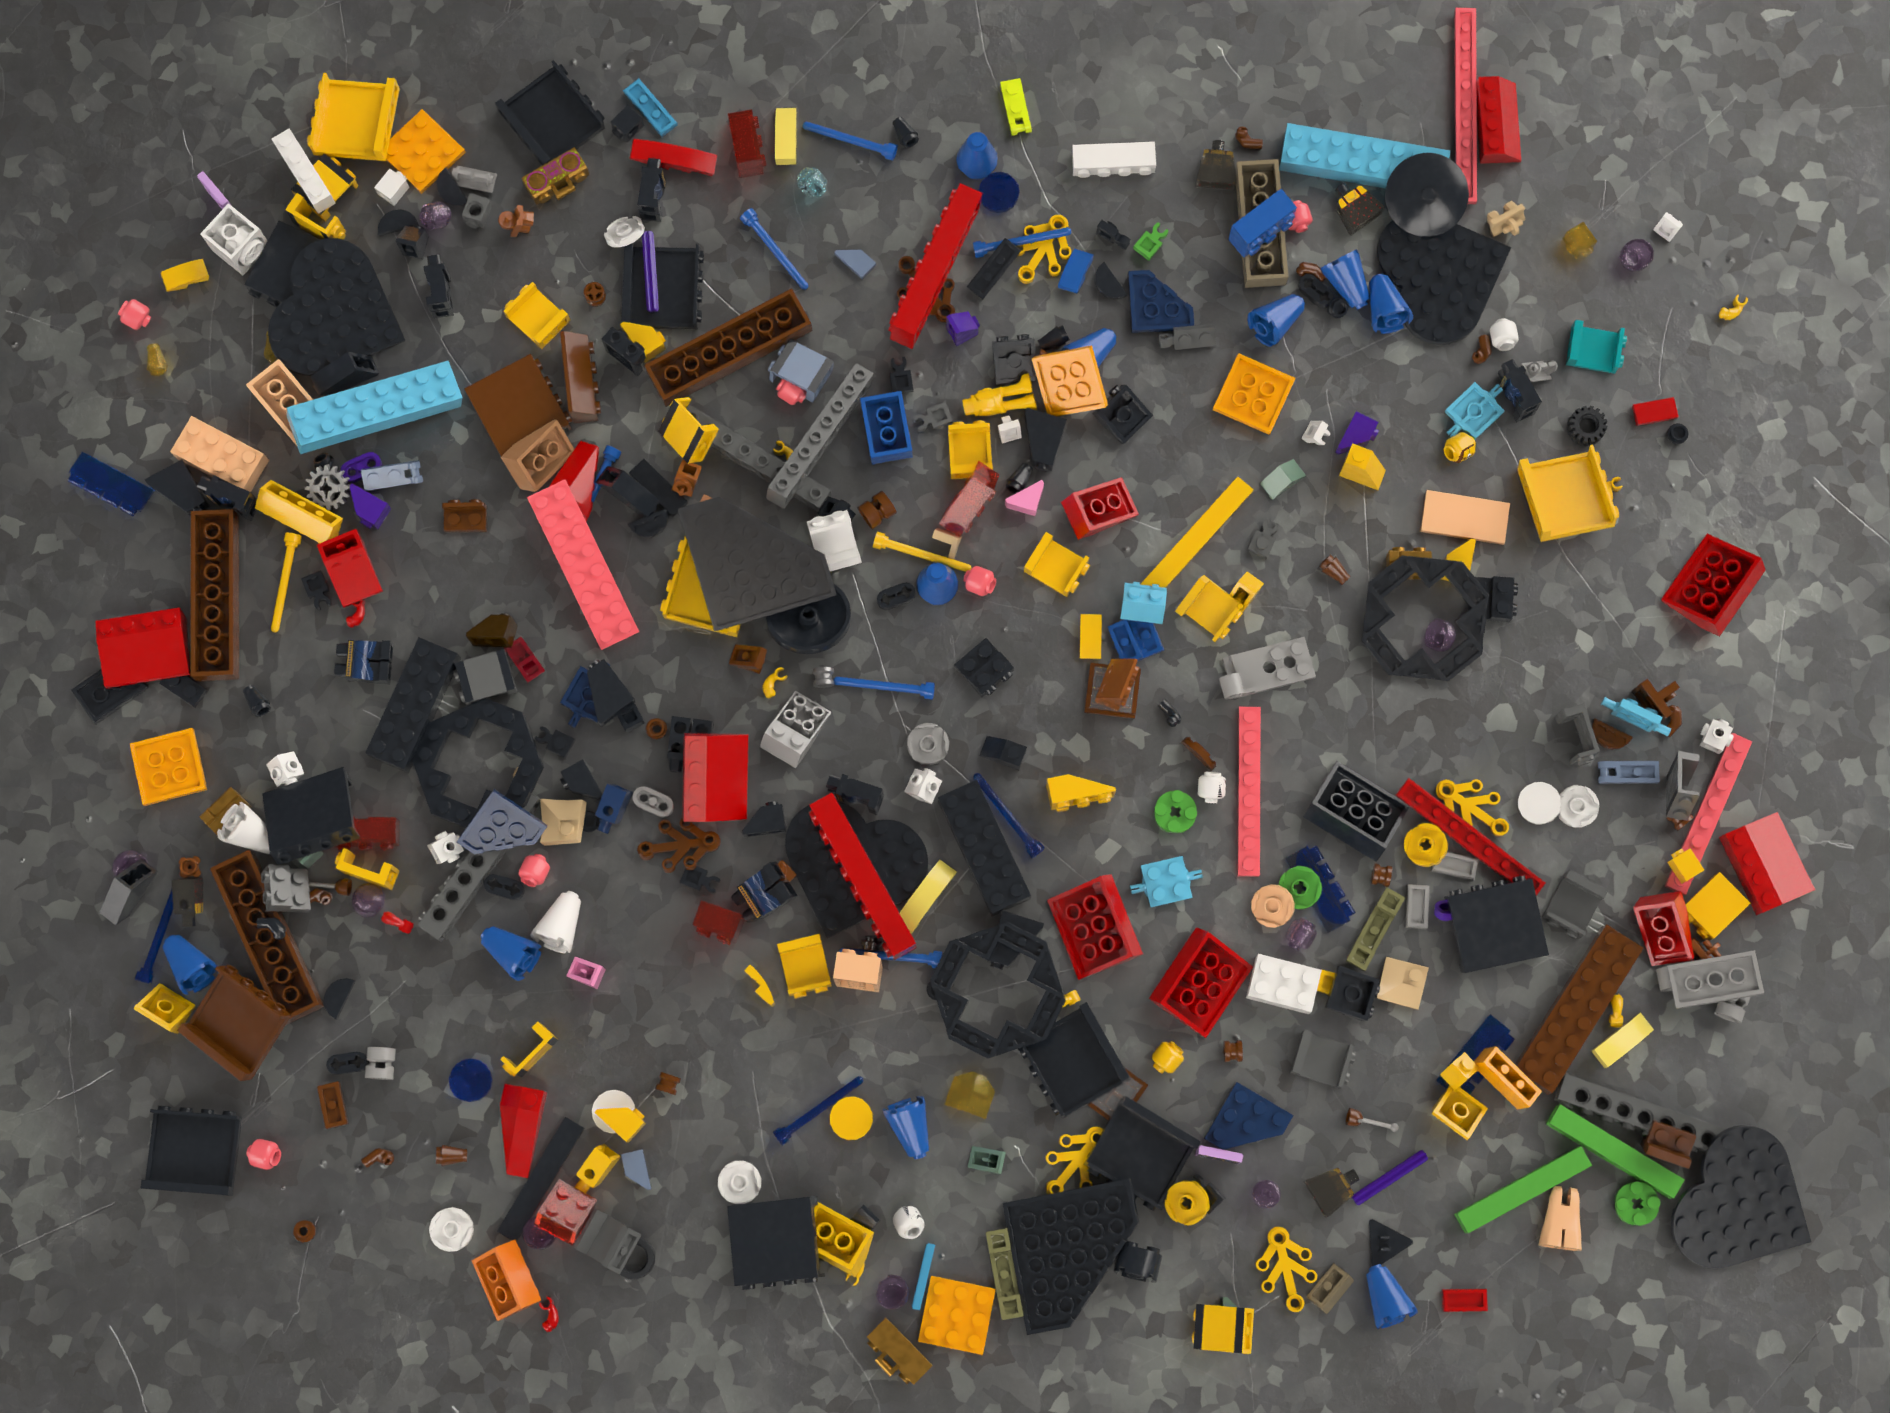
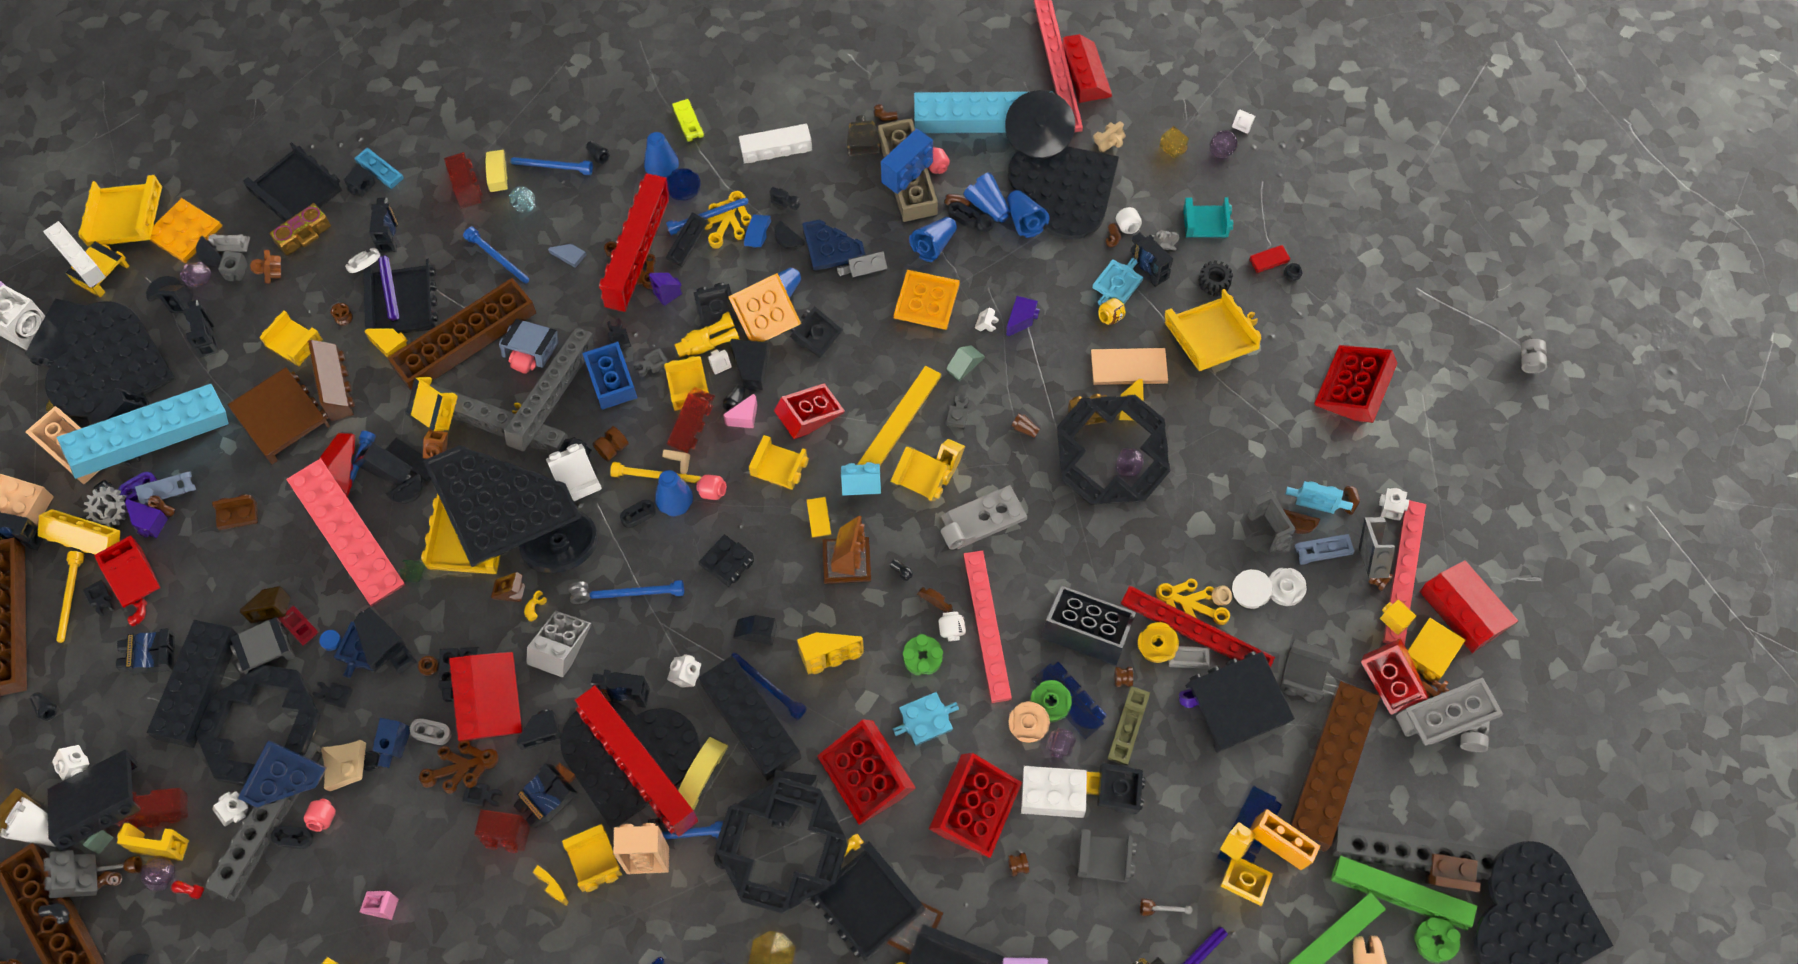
camera: 10 degrees left, 15 degrees down
yellow panel [285,193,346,240] -> none
white brick [374,169,409,206] -> none
blue cone [481,926,542,981] -> none
medium nougat slope [501,419,574,492] -> none
white cone [531,891,581,953] -> none
black slope [560,759,603,801] -> none
black plate [602,327,646,377] -> none
red slope [629,139,717,176] -> none
light grey tile [907,723,949,766] -> none
black cone [1038,325,1070,350] -> none
blue slope [1108,619,1164,661] -> none
bright green plate [1133,222,1169,261] -> none
yellow head [1152,1041,1184,1074] -> none
dark blue plate [1204,1082,1294,1150] -> none
clear smoke torso [1335,183,1384,236] -> none
yellow slope [1339,443,1386,490] -> none
tan plate [1377,957,1429,1010] -> none
light grey tile [1405,884,1429,929] -> none
black plate [1468,576,1518,622] -> none
light yellow slope [1591,1012,1654,1068] -> none
yellow arm [1609,993,1623,1028] -> none
reddish brown bracket [1631,678,1680,723] -> none
yellow arm [1719,295,1748,320] -> none
none -> reddish brown arm [147,495,176,517]
none -> blue tile [319,630,342,651]
none -> clear green tile [399,560,425,582]
none -> tan tile [1212,585,1232,606]

